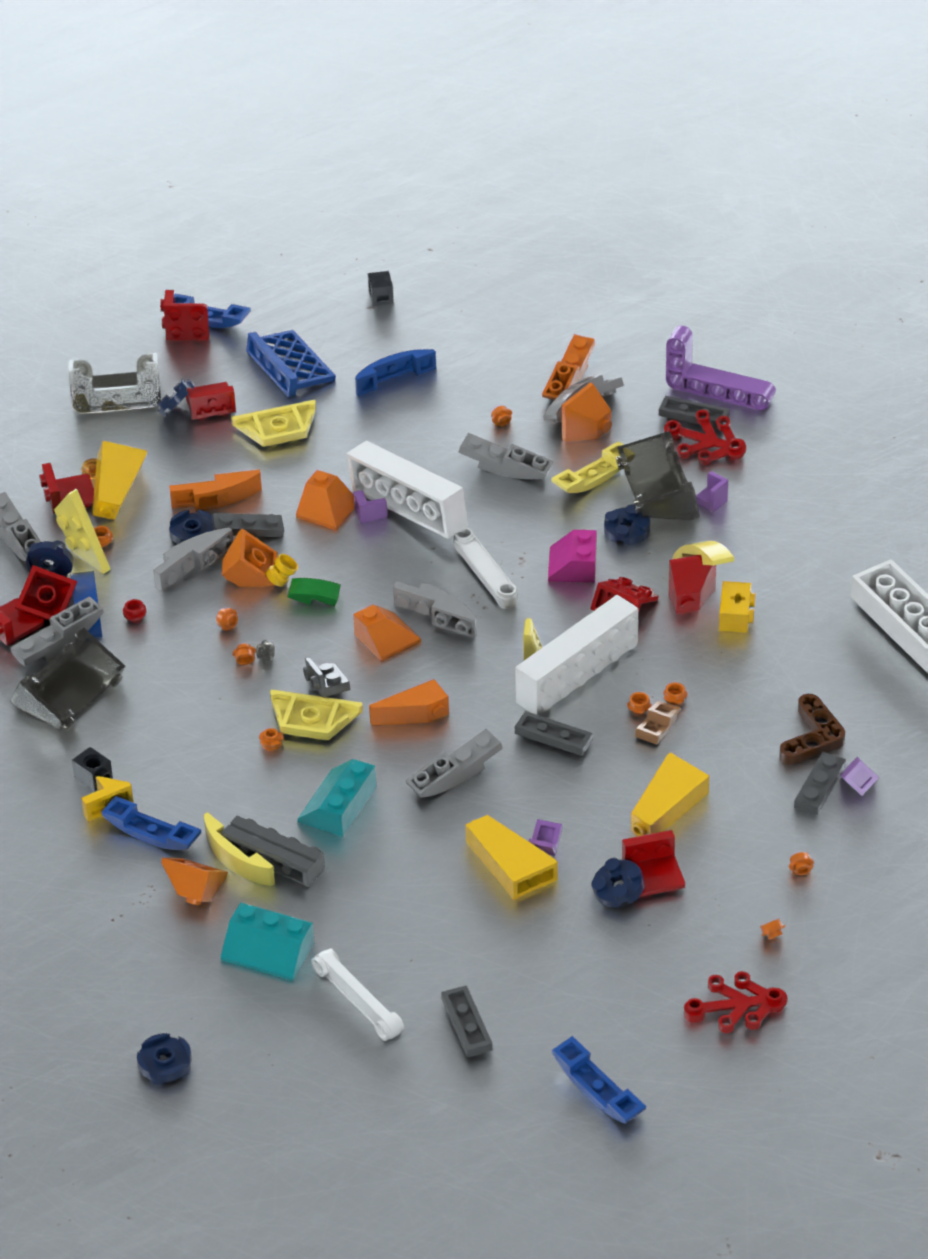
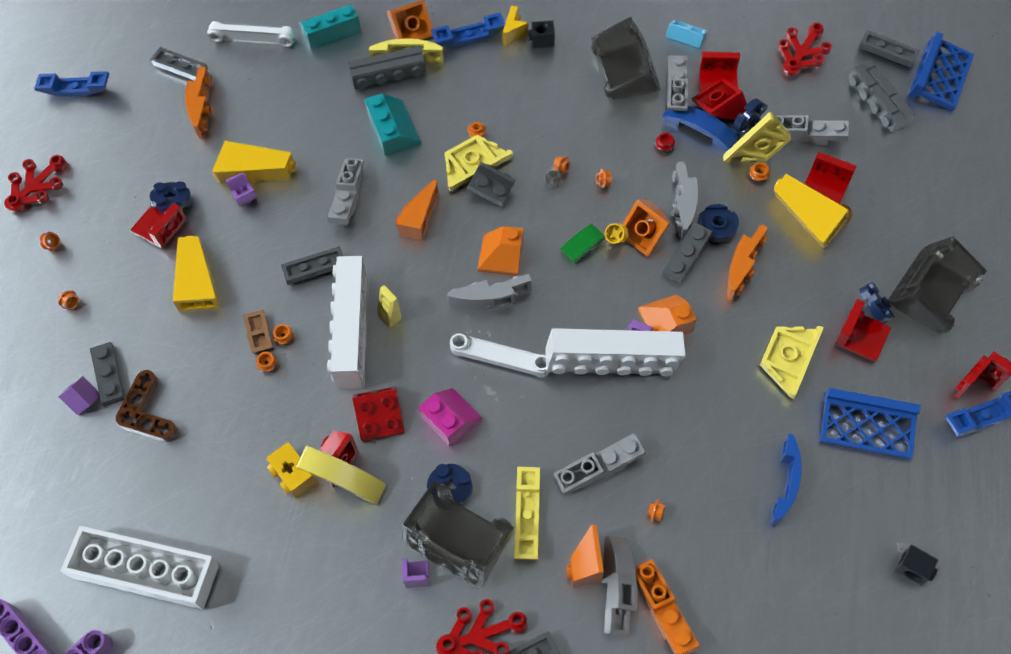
camera: 135 degrees right, 20 degrees up
none -> orange slope [185,67,212,139]

